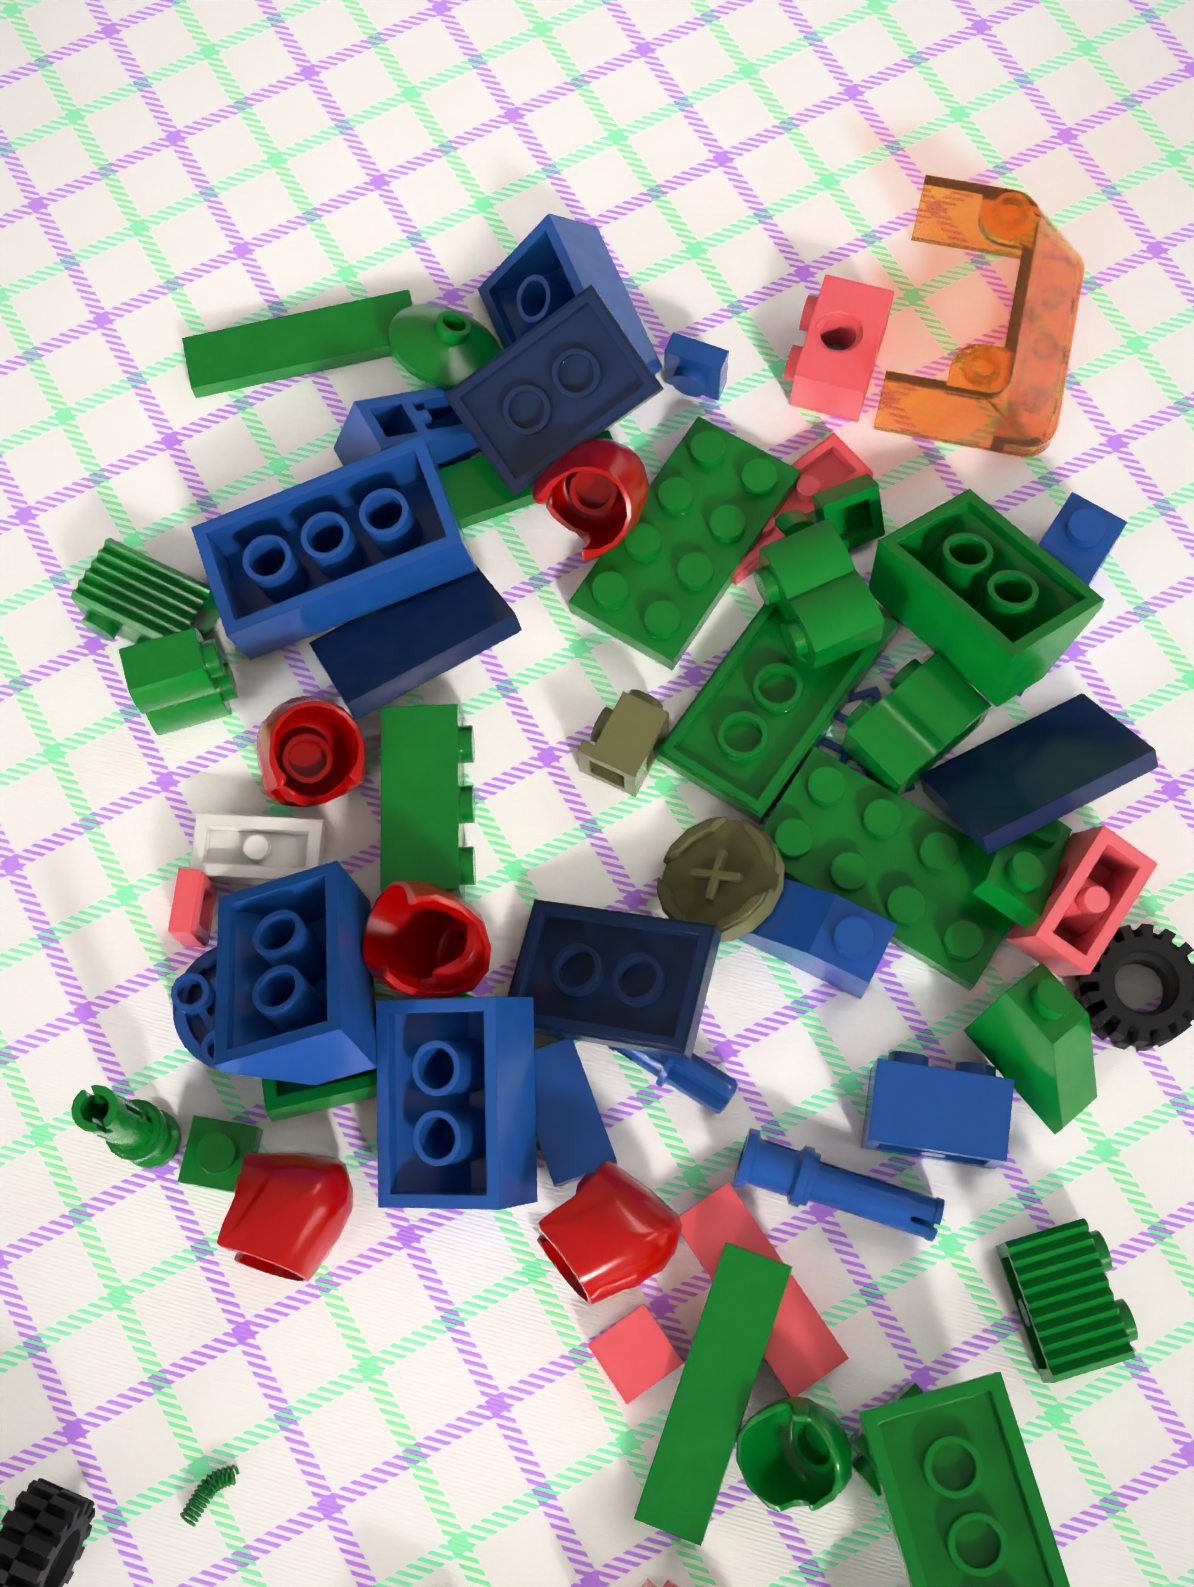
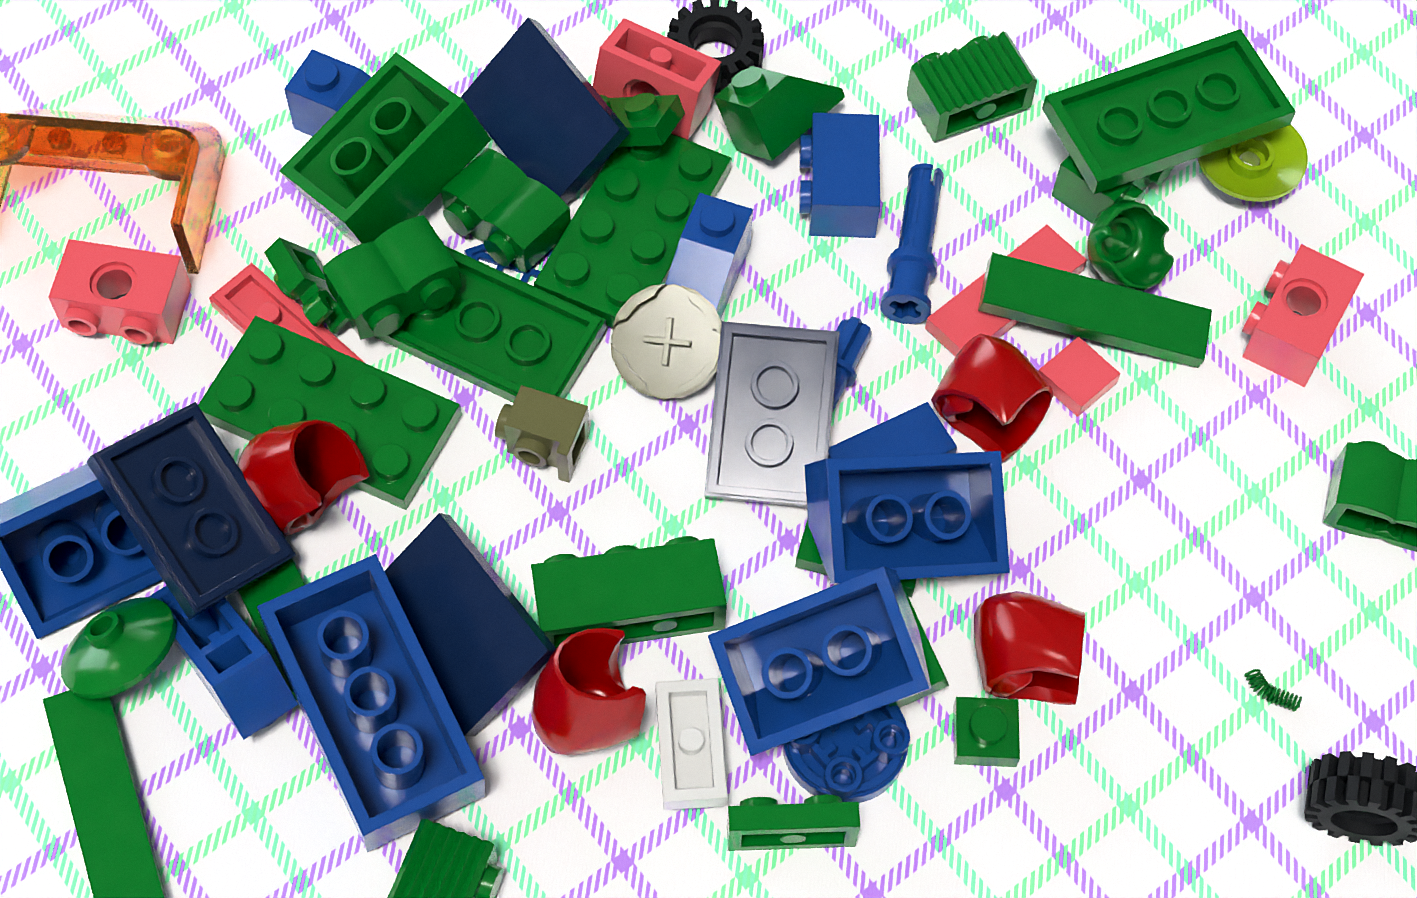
camera: 105 degrees left, 10 degrees down
green pin [71,1085,182,1169] -> none
green brick [118,627,239,736] -> none
coral tile [168,868,217,948] -> none
red piece [361,880,491,998] -> none
blue plate [664,332,729,401] -> none
none -> green plate [726,794,860,851]

